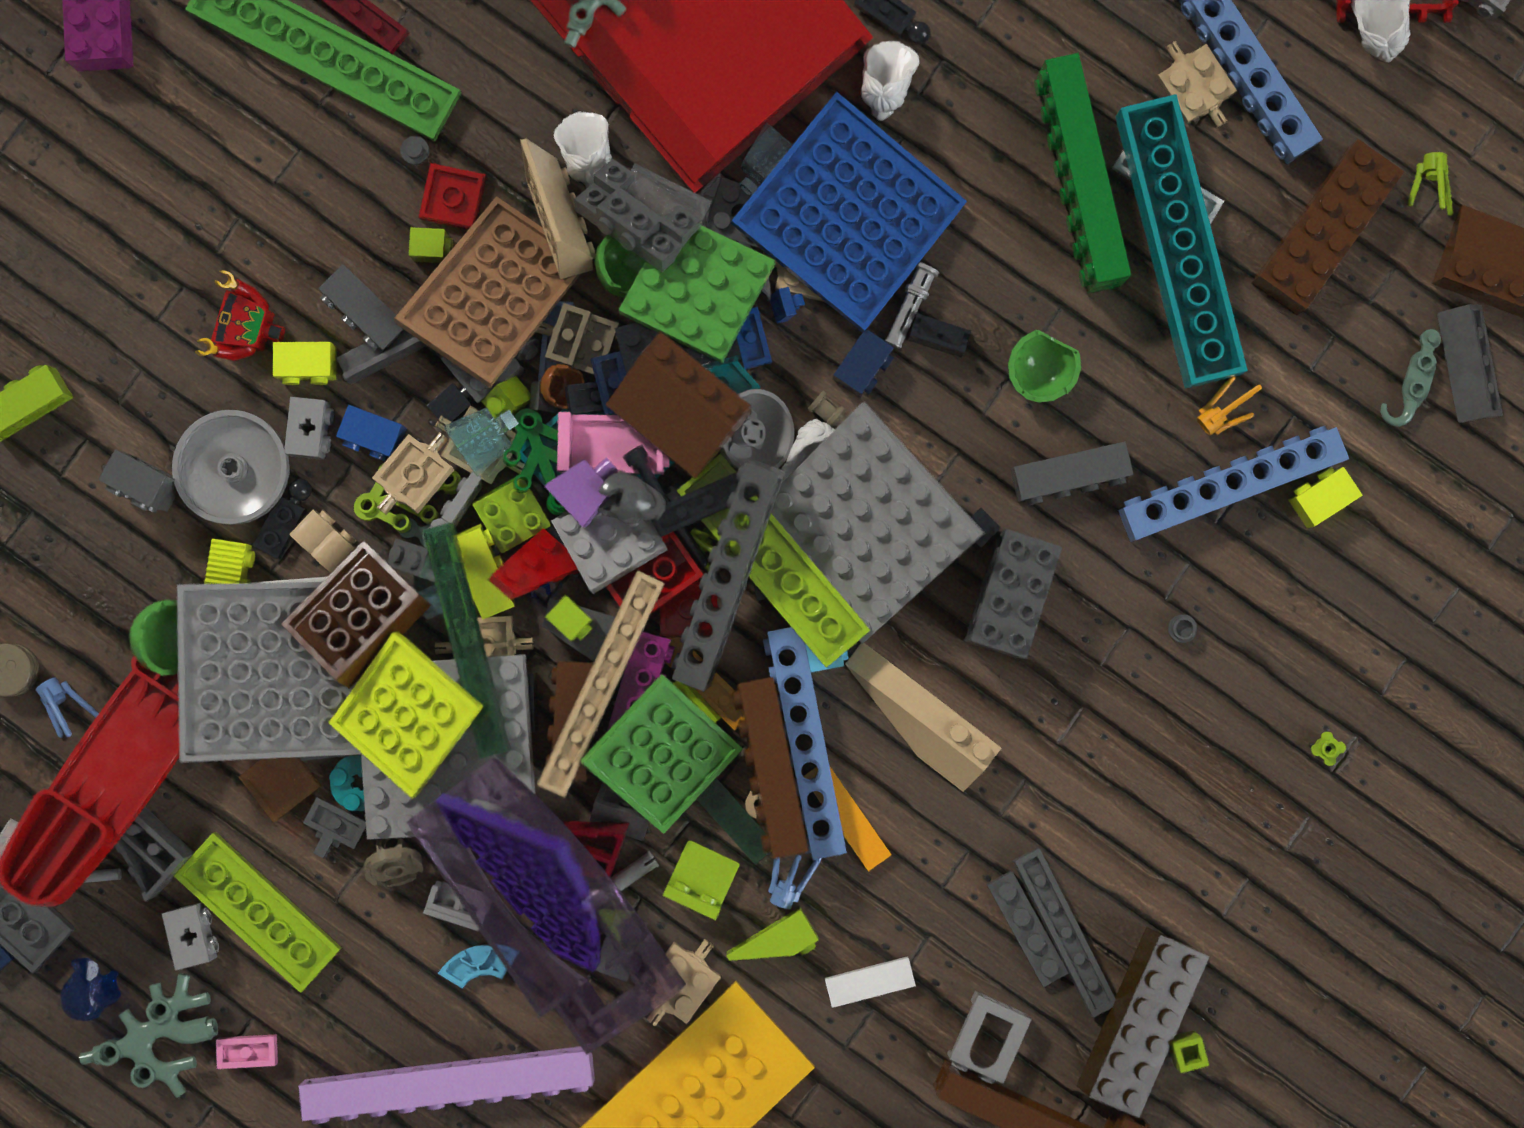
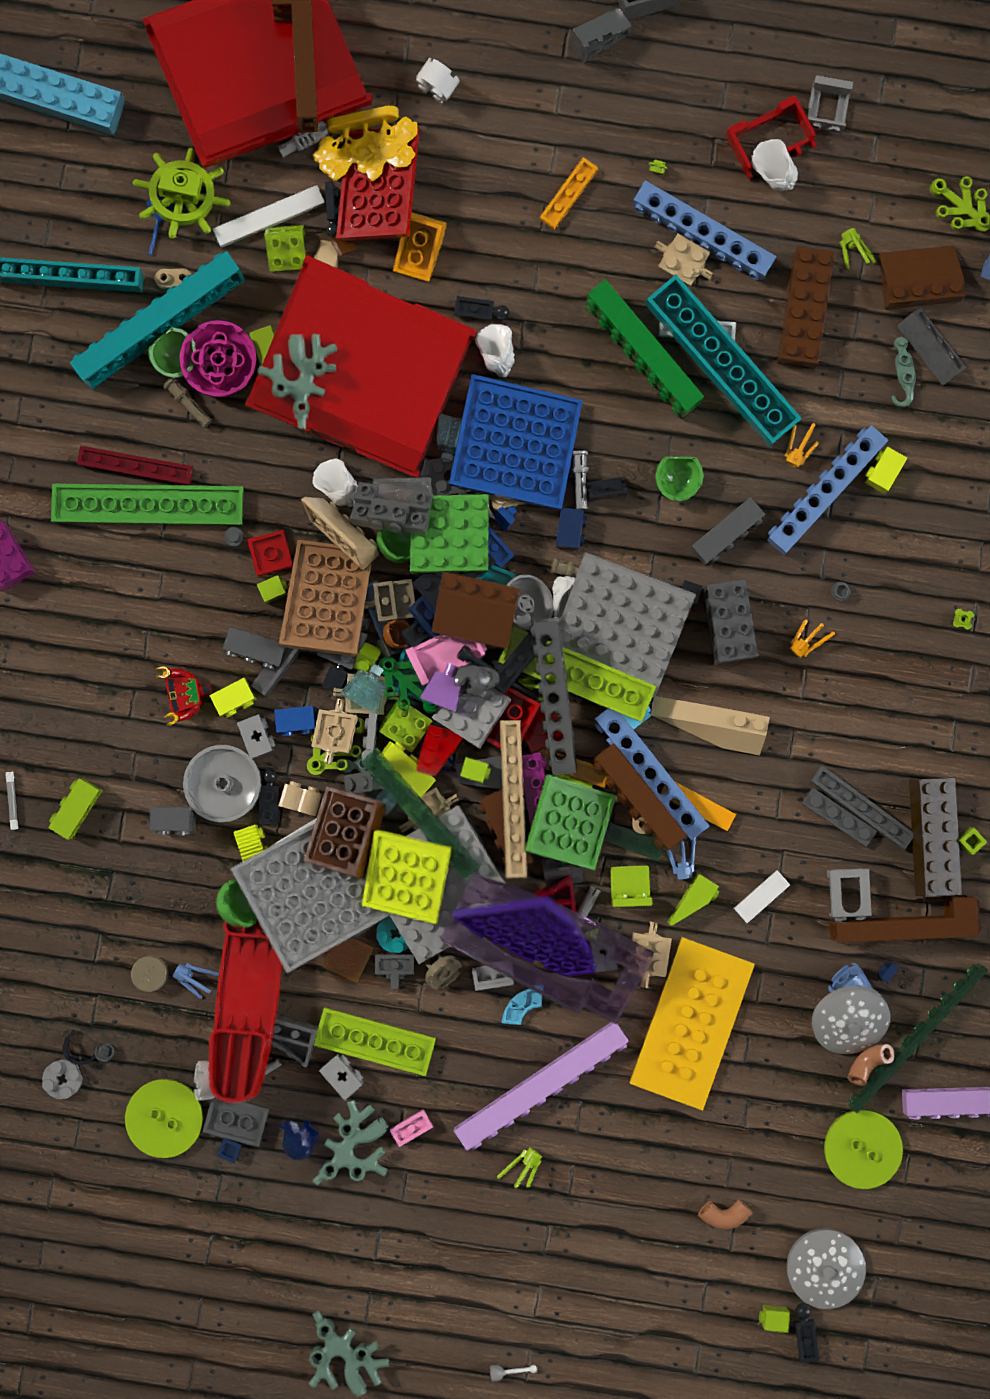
camera: 25 degrees left, 0 degrees up
none -> light orange plant [789,619,835,658]

